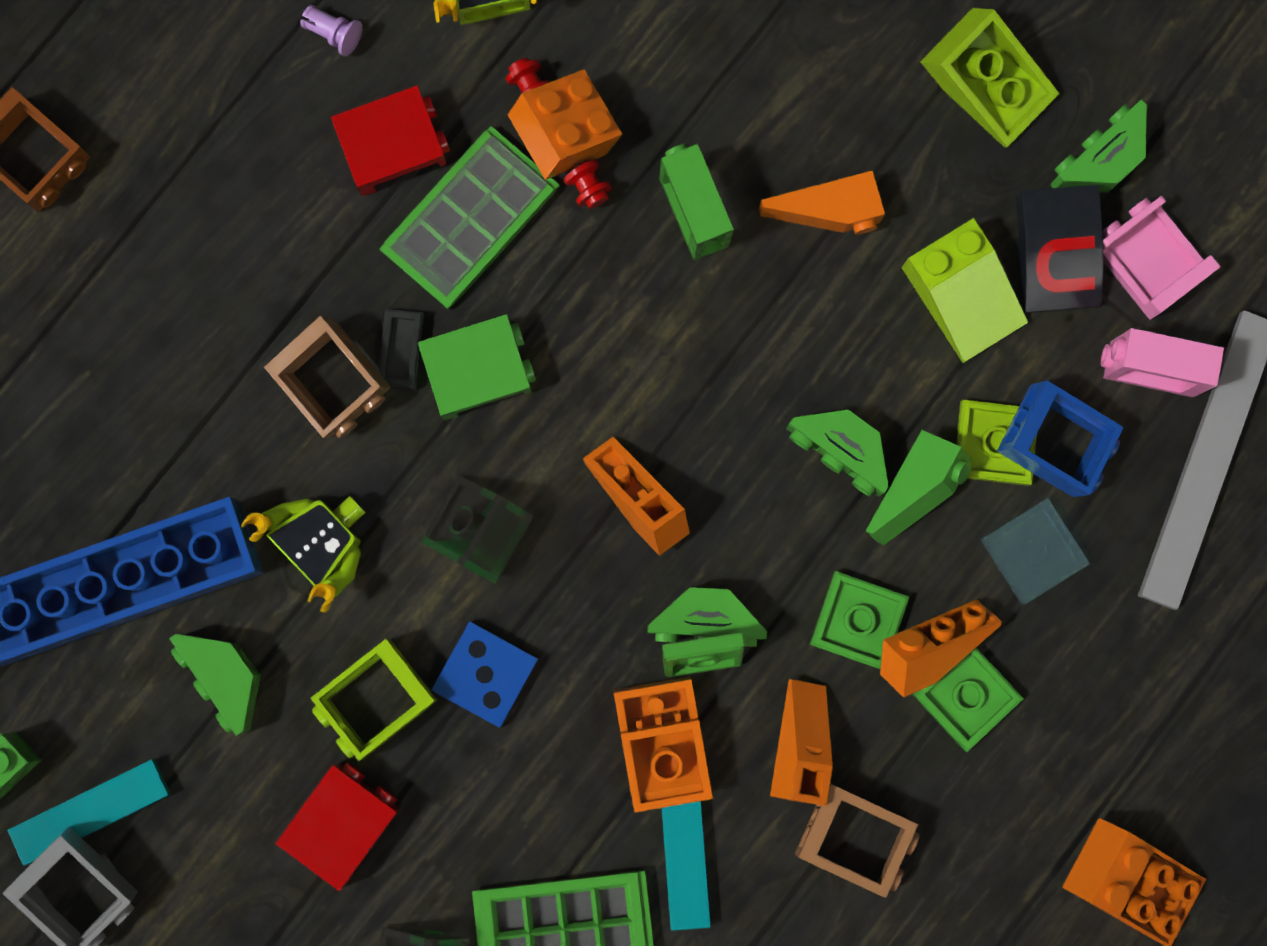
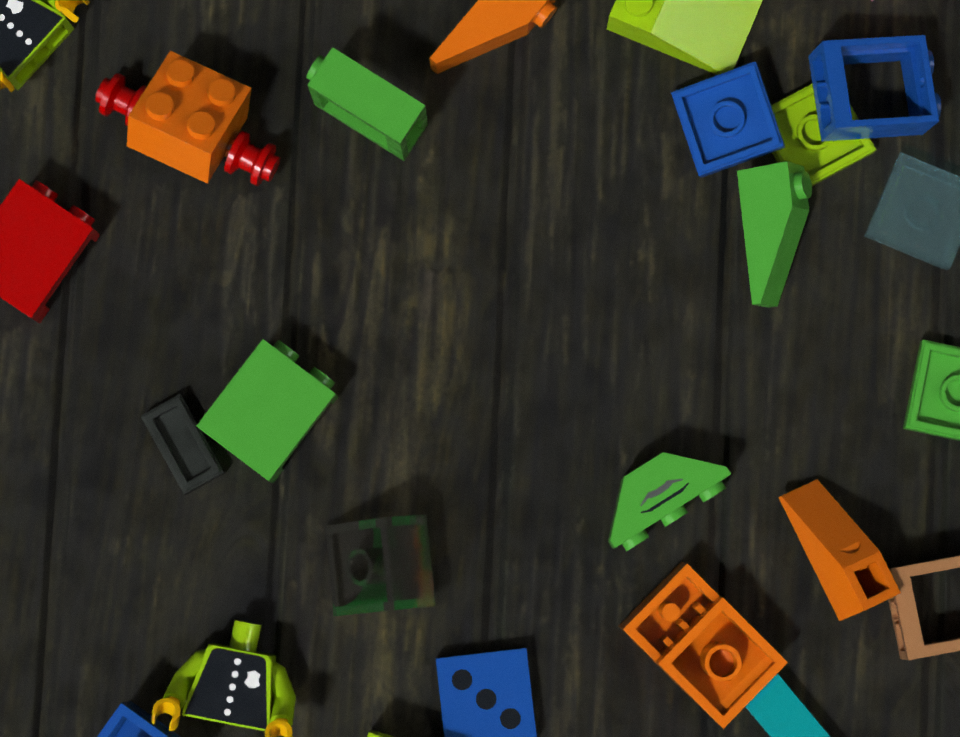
camera: 25 degrees left, 0 degrees up
medium nougat window [264,316,391,439] -> none
clear piece [380,126,560,310] -> none
orange slope [583,437,690,556] -> none
bright green tile [662,633,744,678] -> none
bright green slope [786,410,889,497] -> none
bright green tile [809,571,909,669] -> none
orange slope [880,599,1002,698] -> none
none -> blue tile [671,61,786,178]

